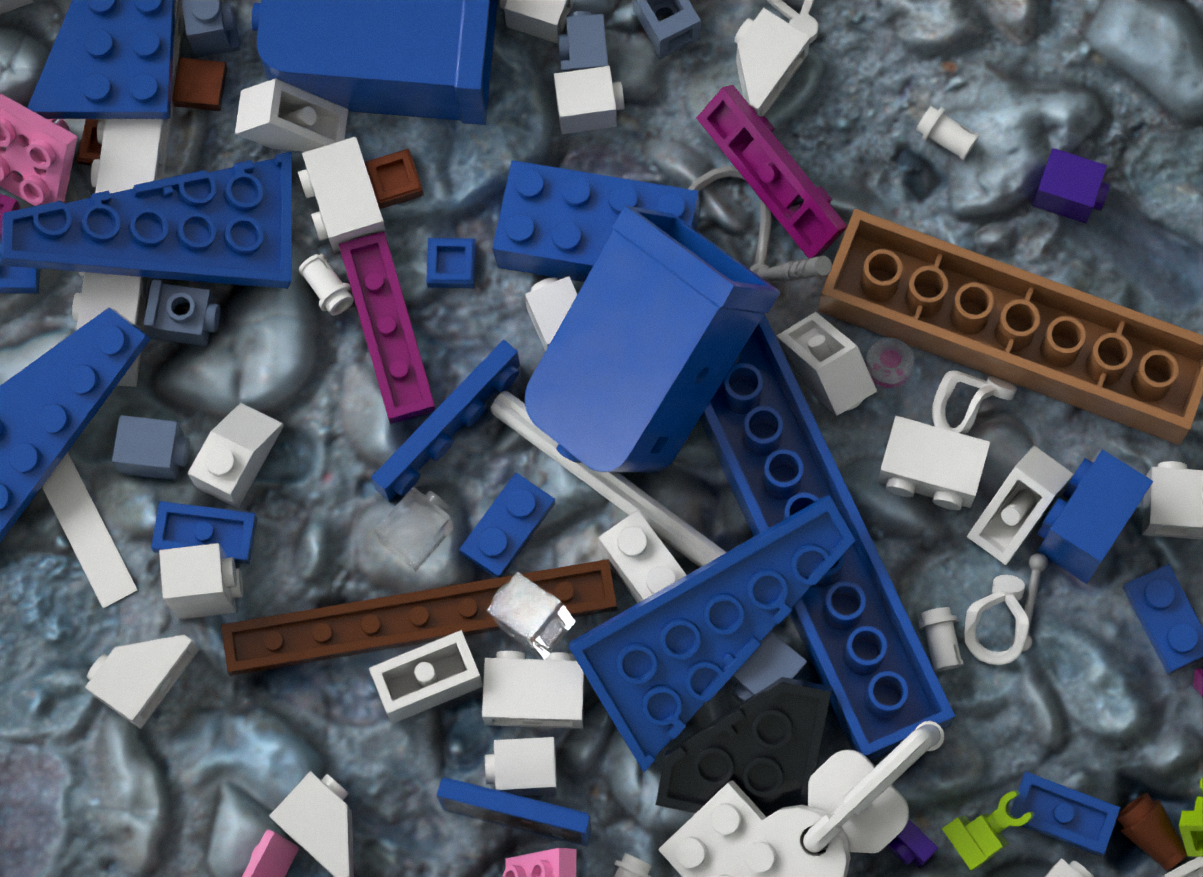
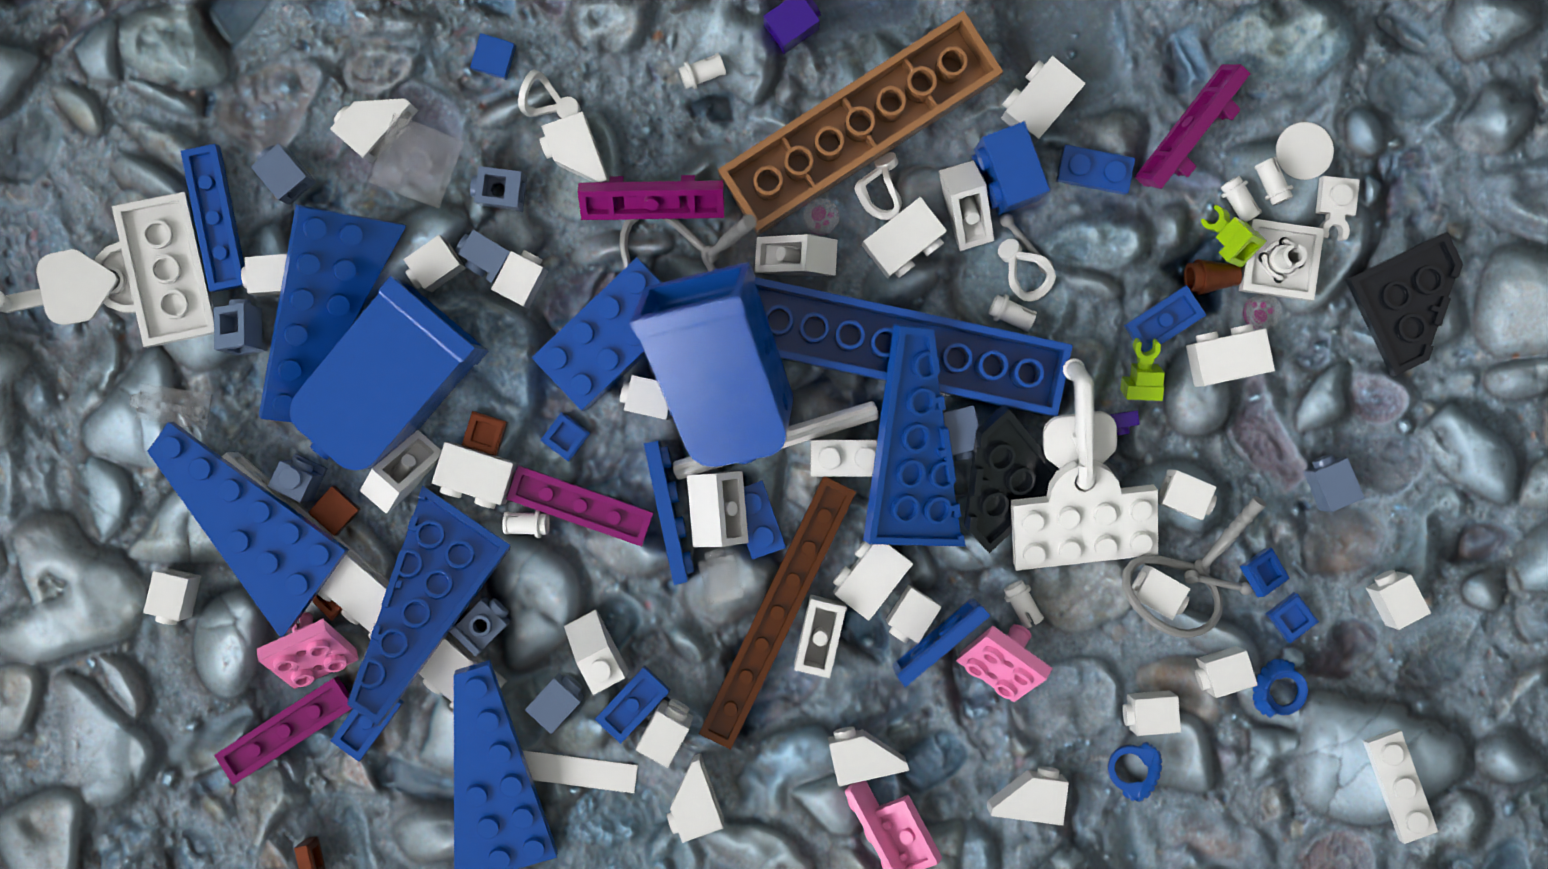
camera: 60 degrees left, 15 degrees up
clear brick [486,572,575,660] -> none
none -> white brick [687,471,749,547]

